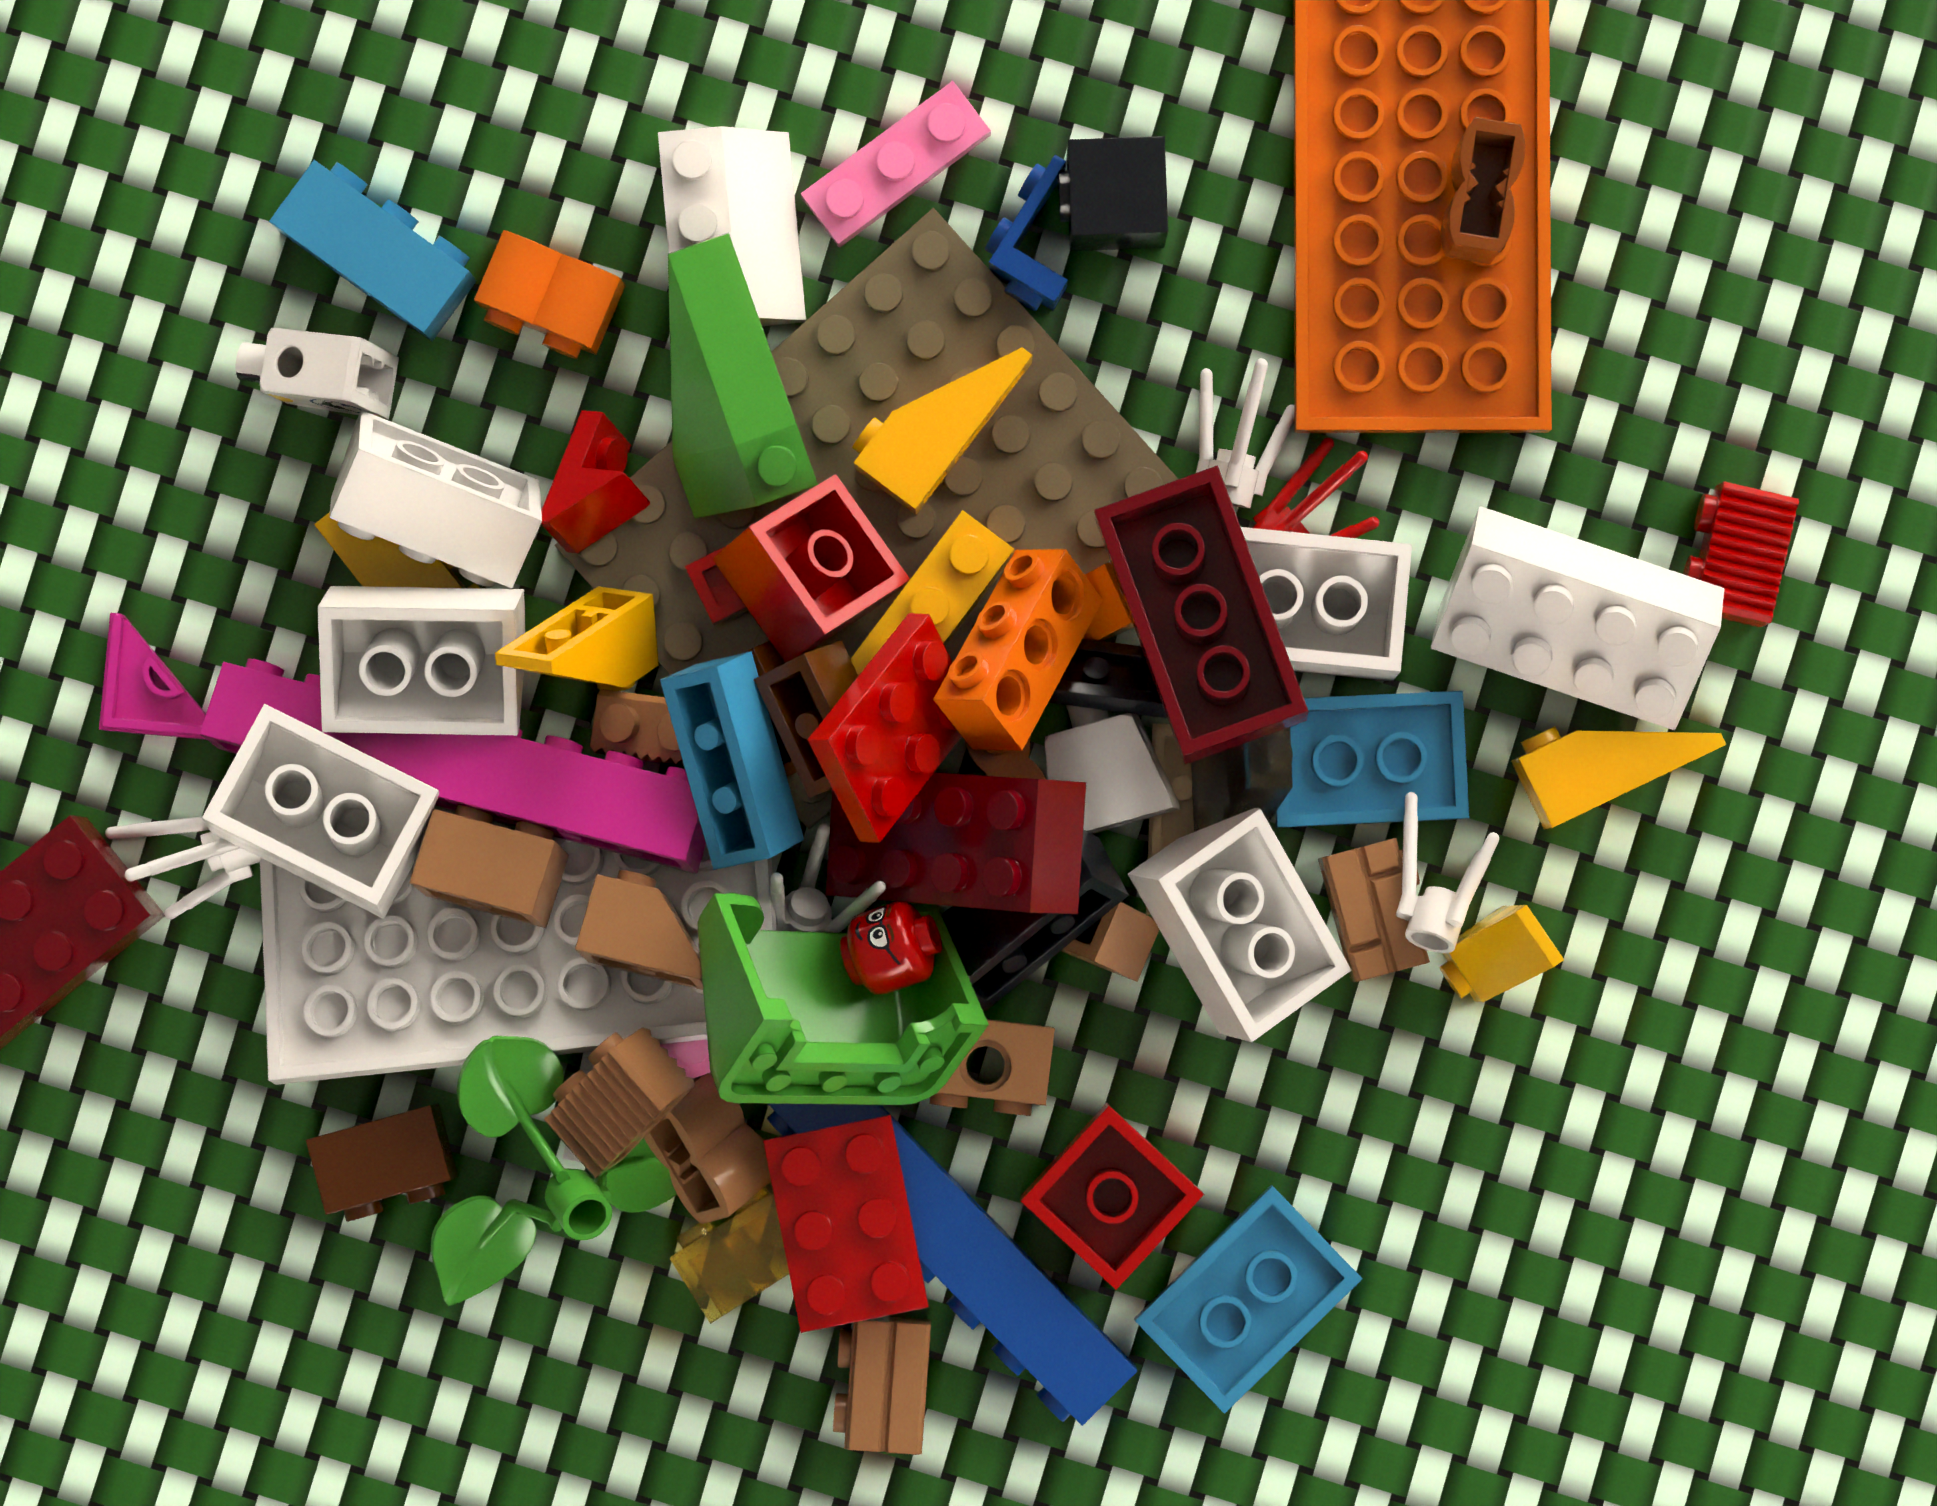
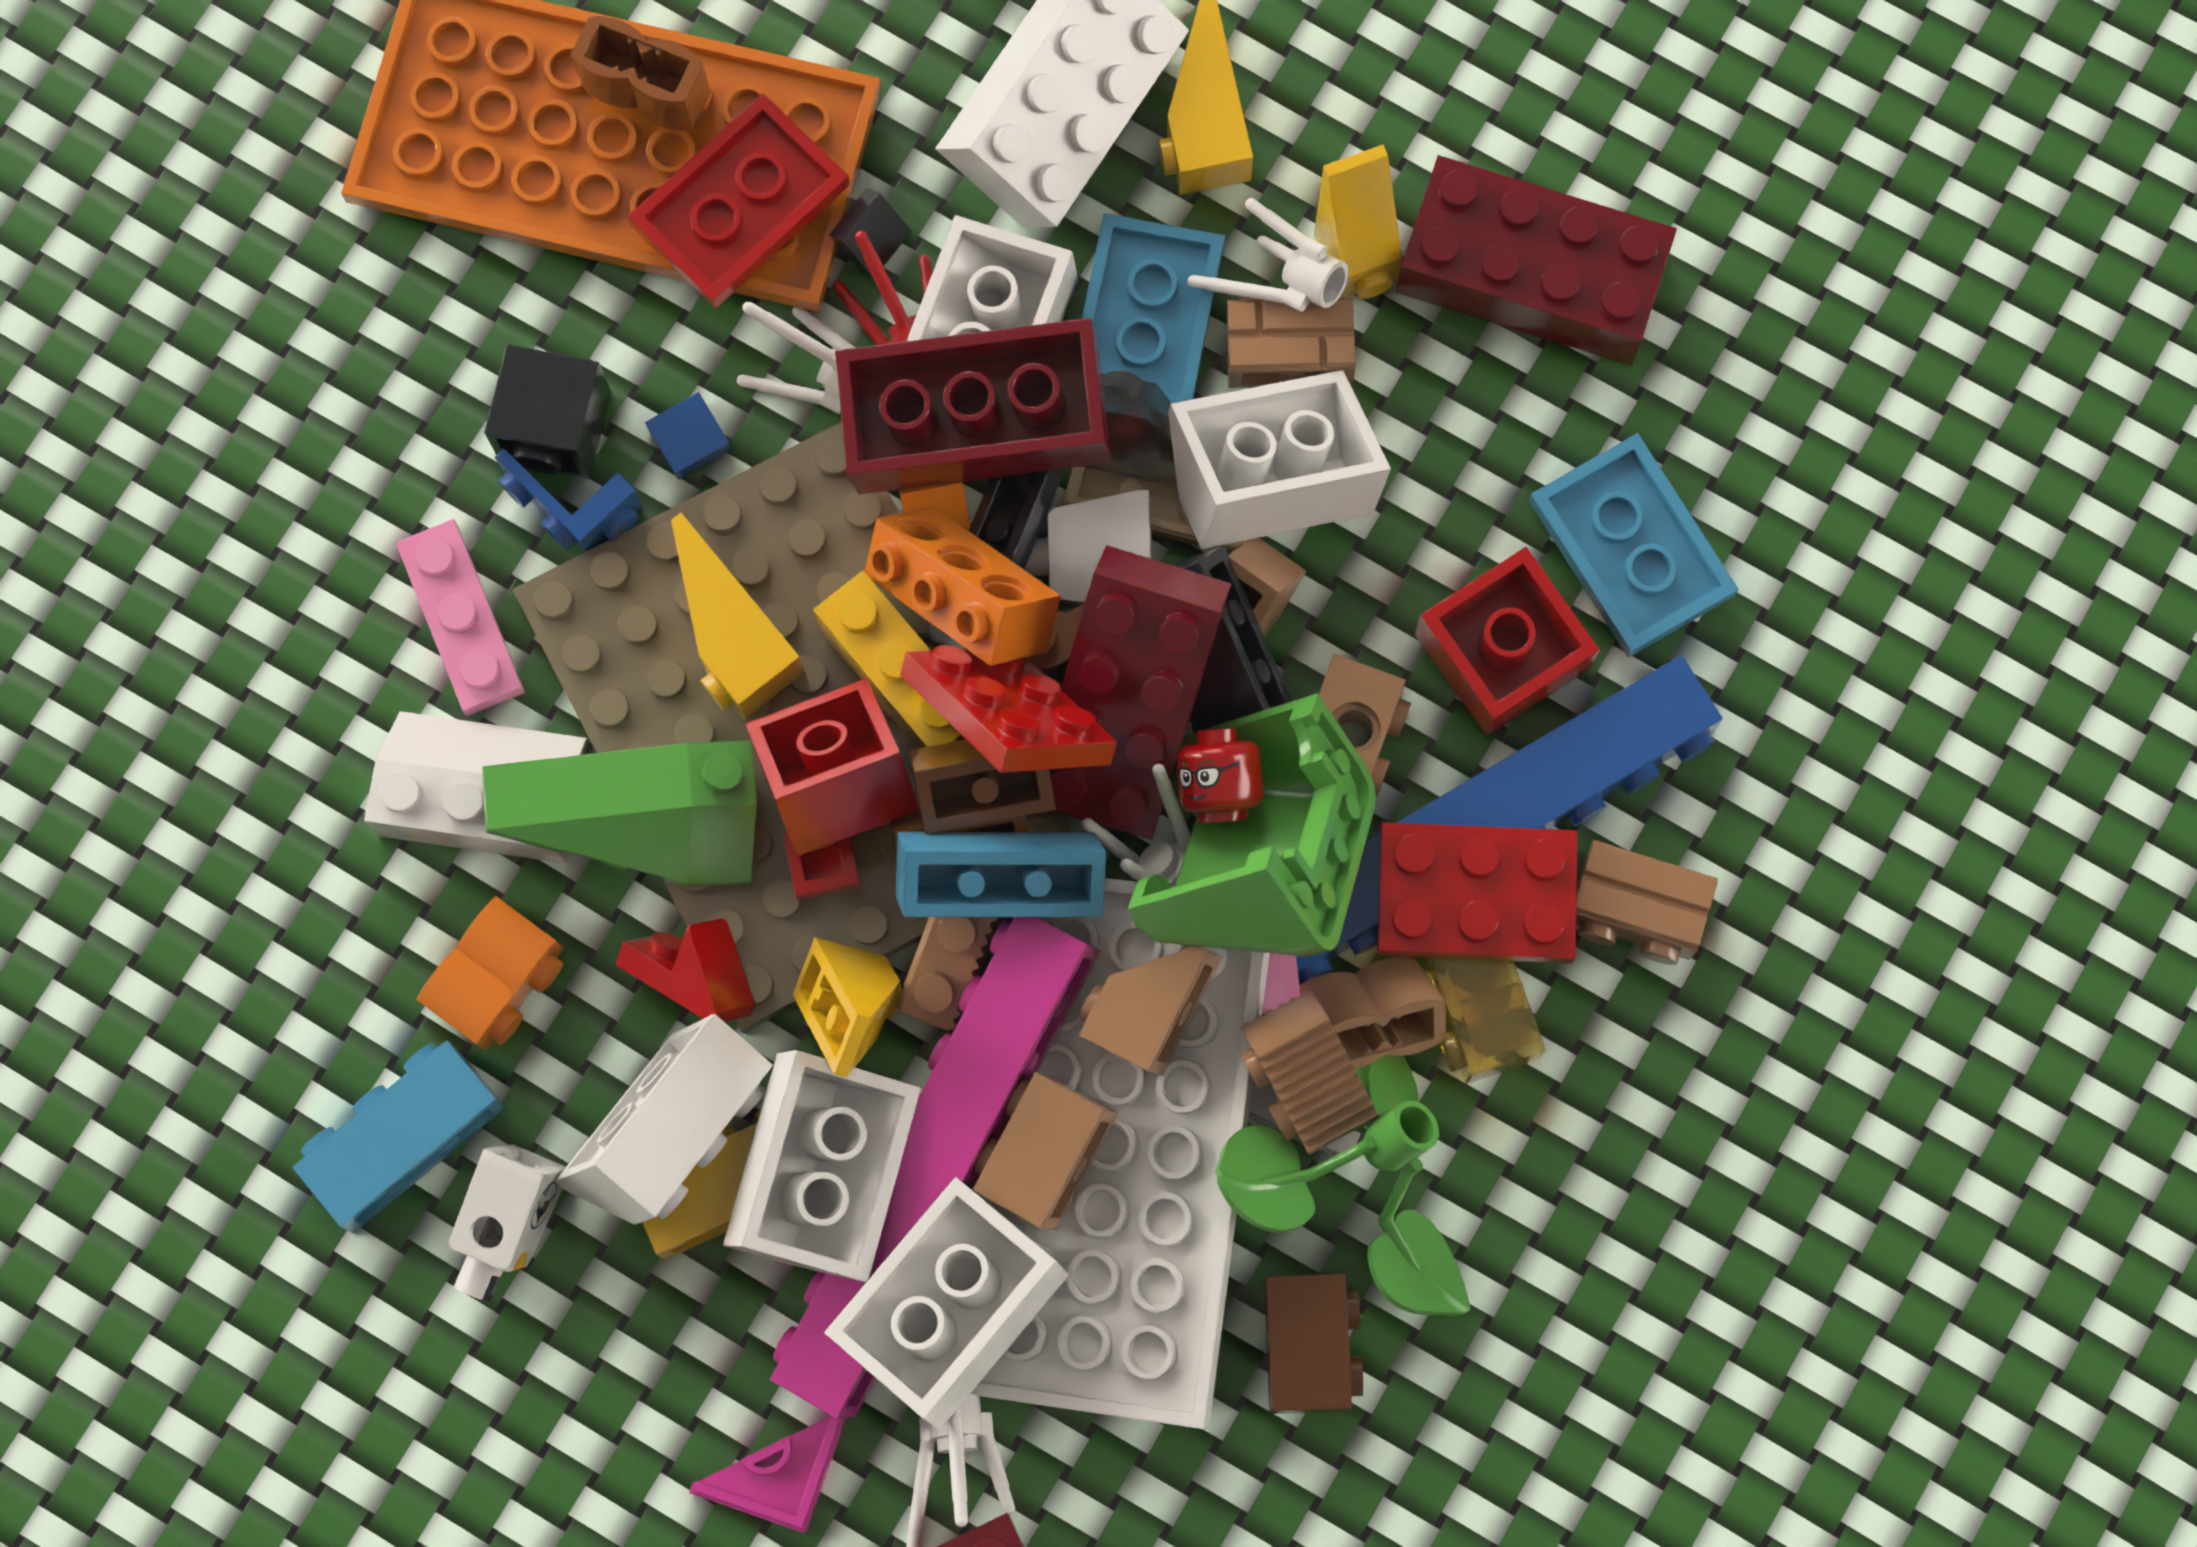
camera: 80 degrees left, 10 degrees down
none -> red plate [627,93,850,309]
none -> blue tile [645,392,732,480]
none -> black tile [829,188,912,277]
none -> dark red brick [1395,155,1677,366]

